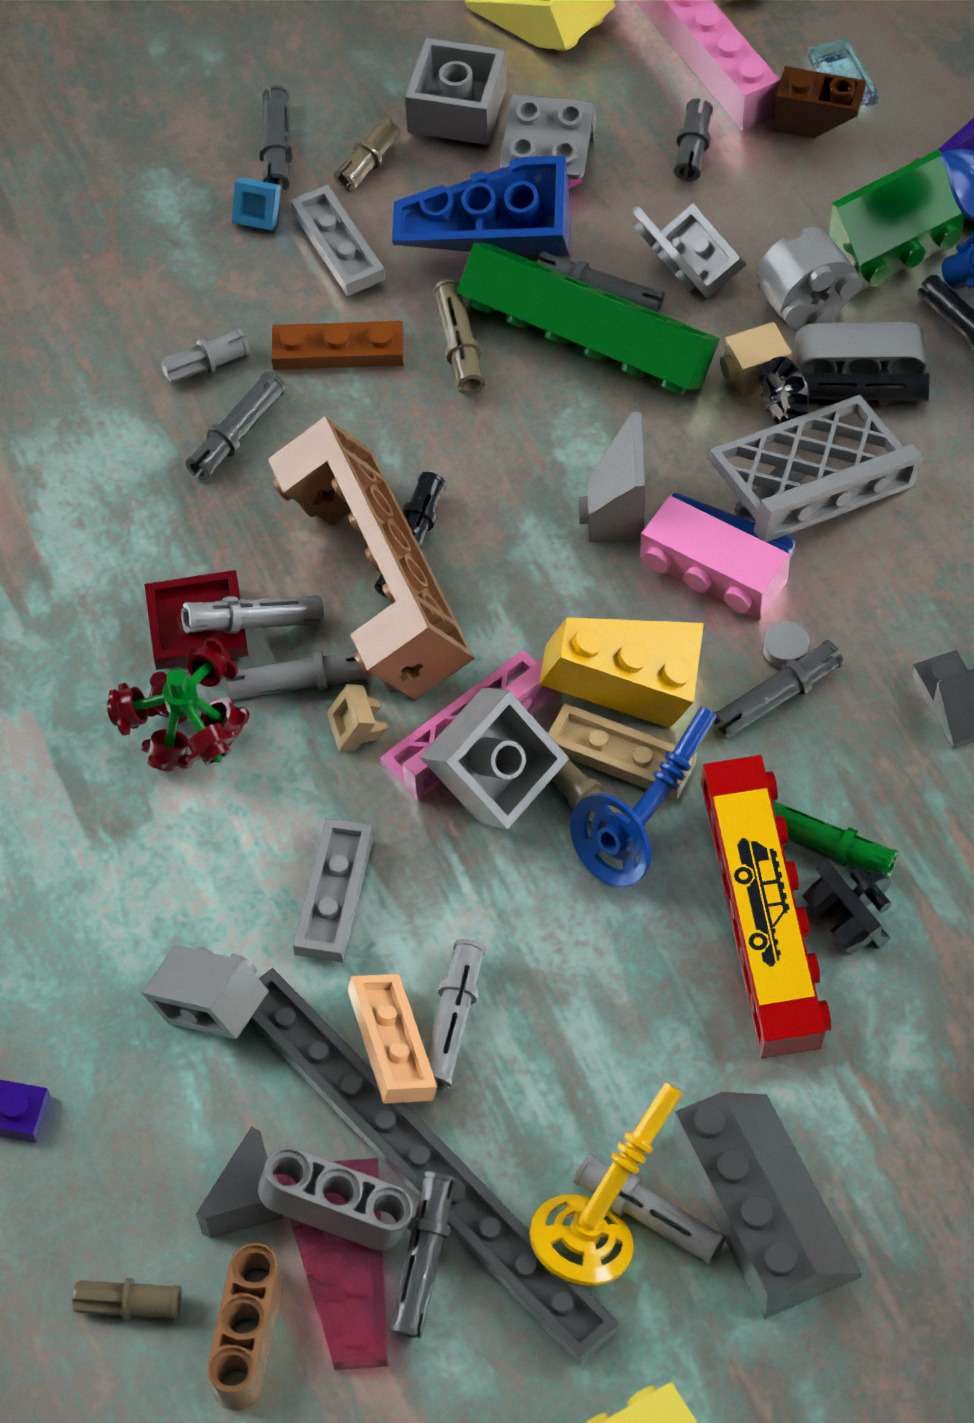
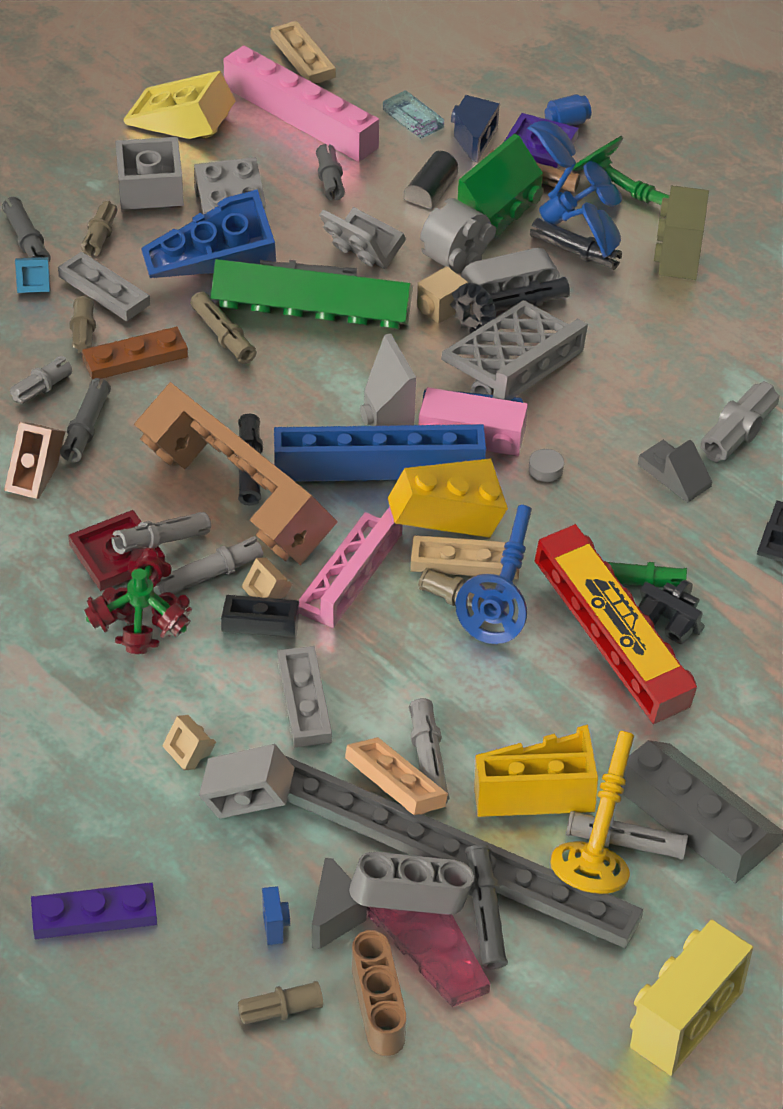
camera: 25 degrees left, 10 degrees down
light grey brick [420,687,570,830] -> none
dark grey pin [714,640,844,740] -> none
reddish brown slope [773,66,867,138] -> none
none -> nougat slope [4,422,66,499]
none -> dark tan axle [70,296,96,353]
none -> tan tile [162,715,216,770]
none -> black brick [221,595,299,638]
none -> blue plate [262,886,290,945]
none -> blue brick [274,424,486,481]
none -> black brick [404,151,458,209]
none -> dark blue slope [451,95,500,162]
none -> yellow wedge [474,724,598,817]

